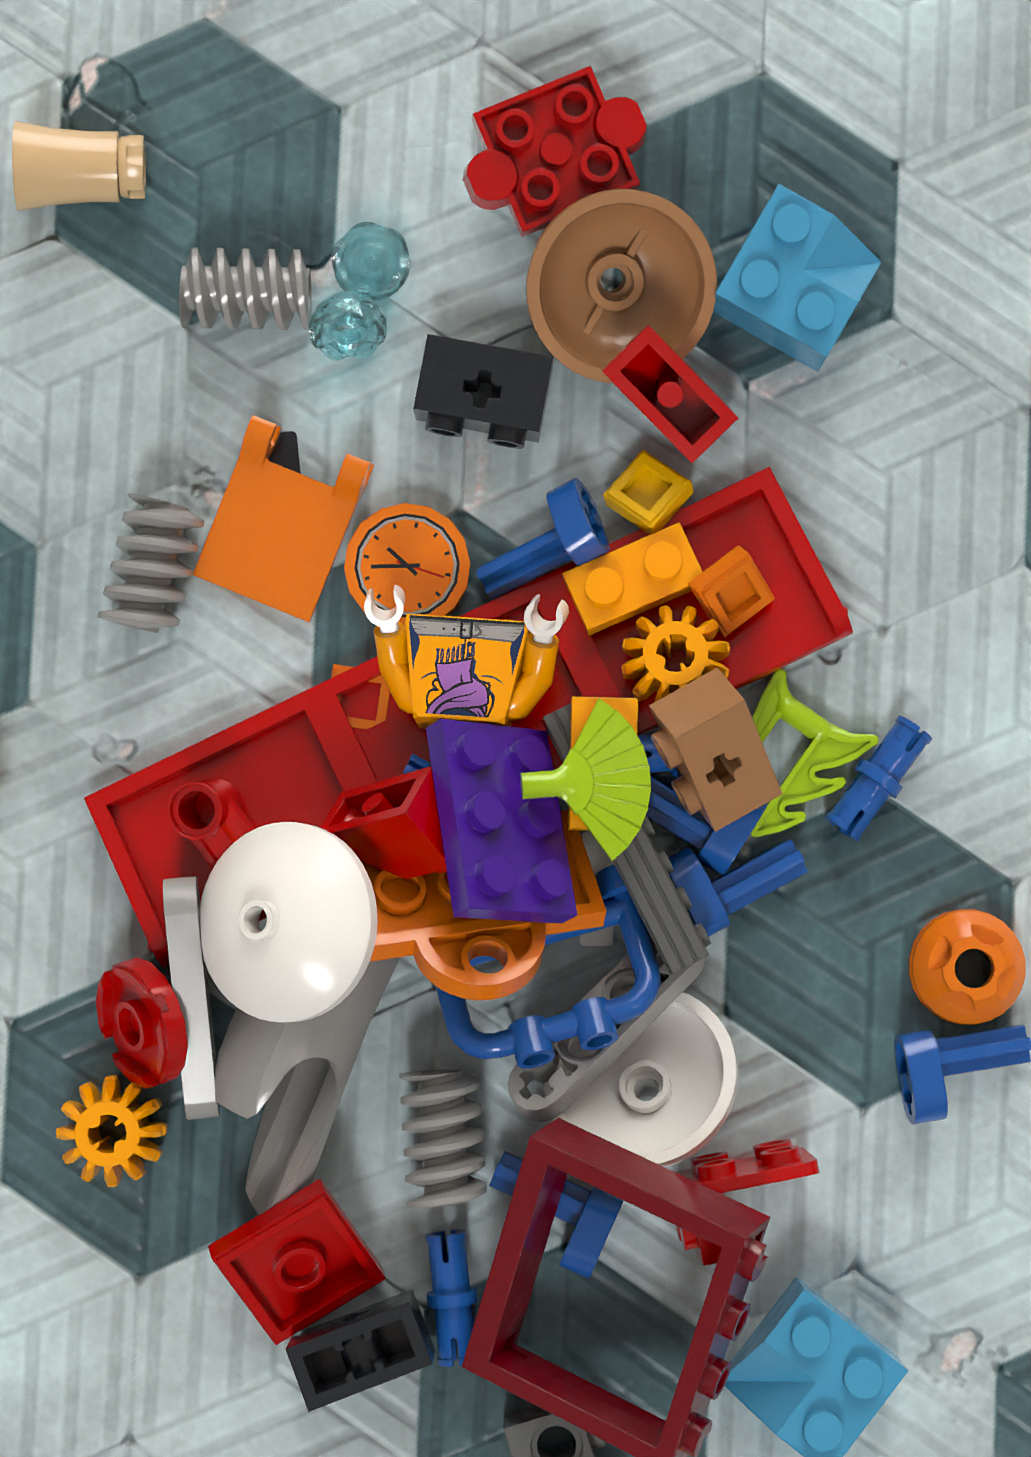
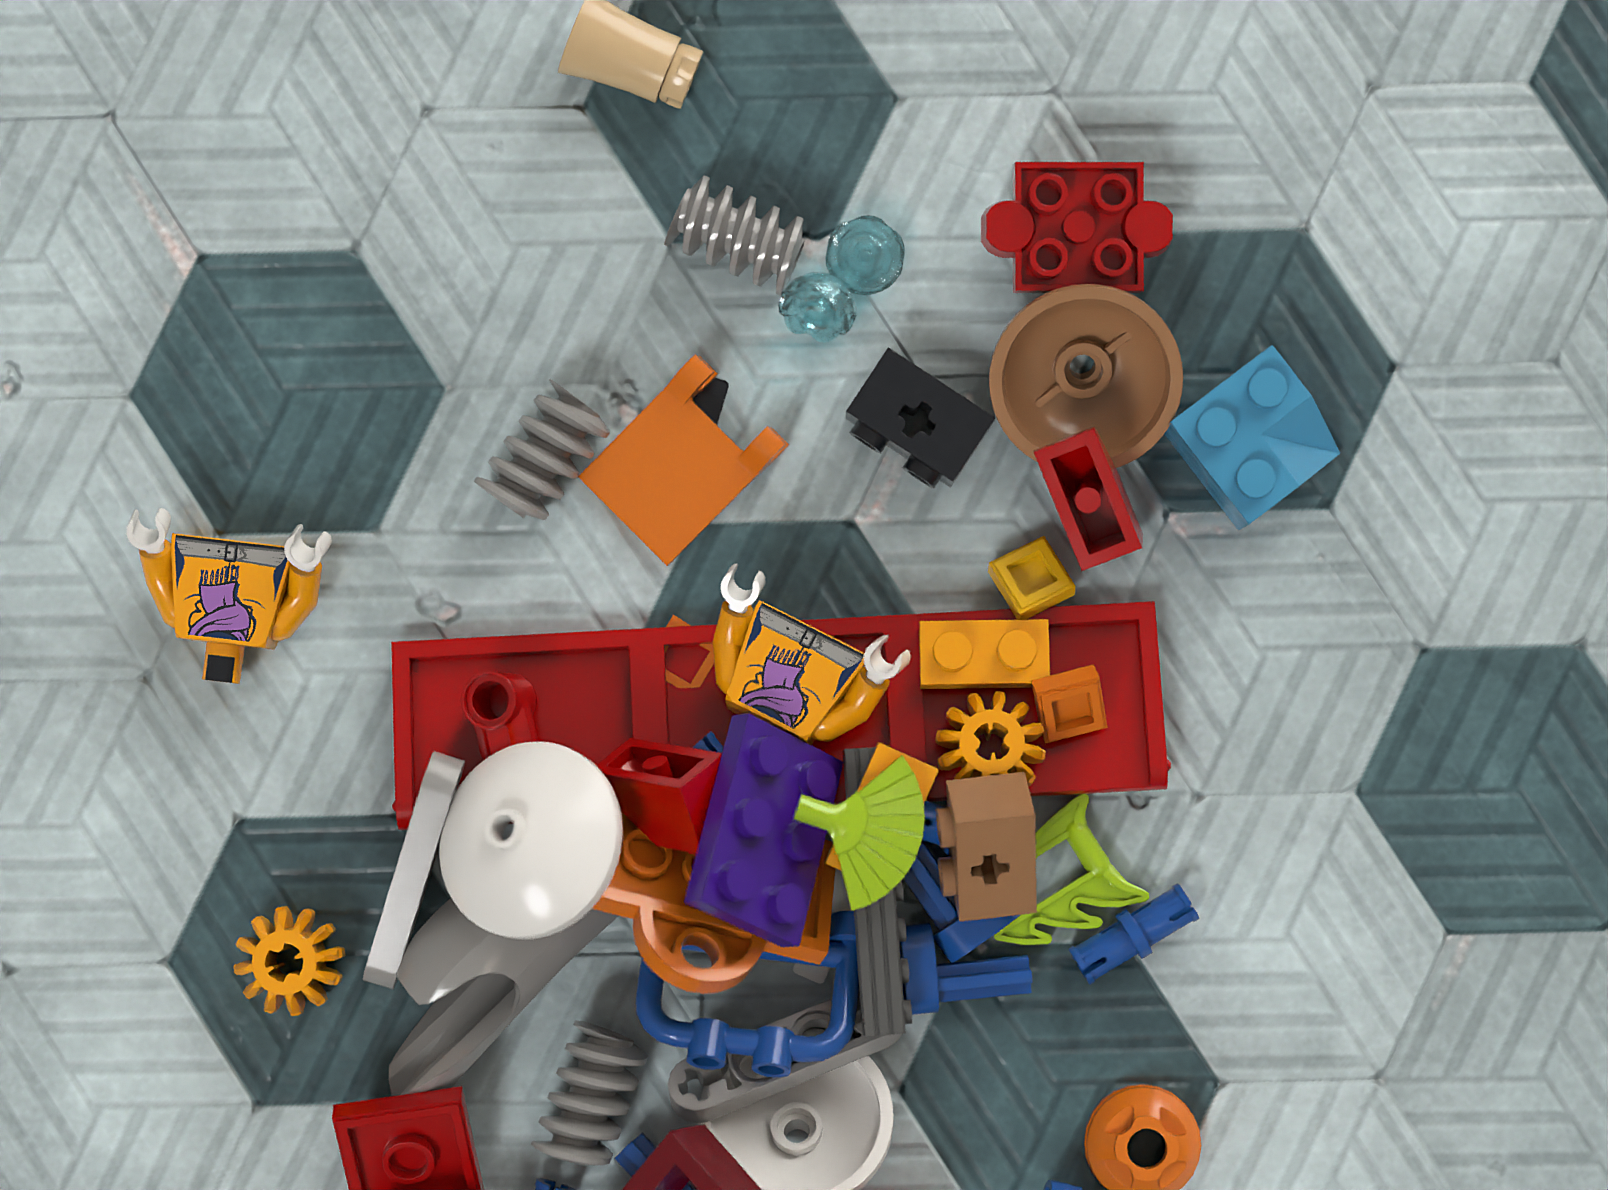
camera: 25 degrees right, 0 degrees up
red tile [96,957,188,1089] -> none
orange tile [344,503,471,627] -> none
blue piece [476,478,610,600] -> none

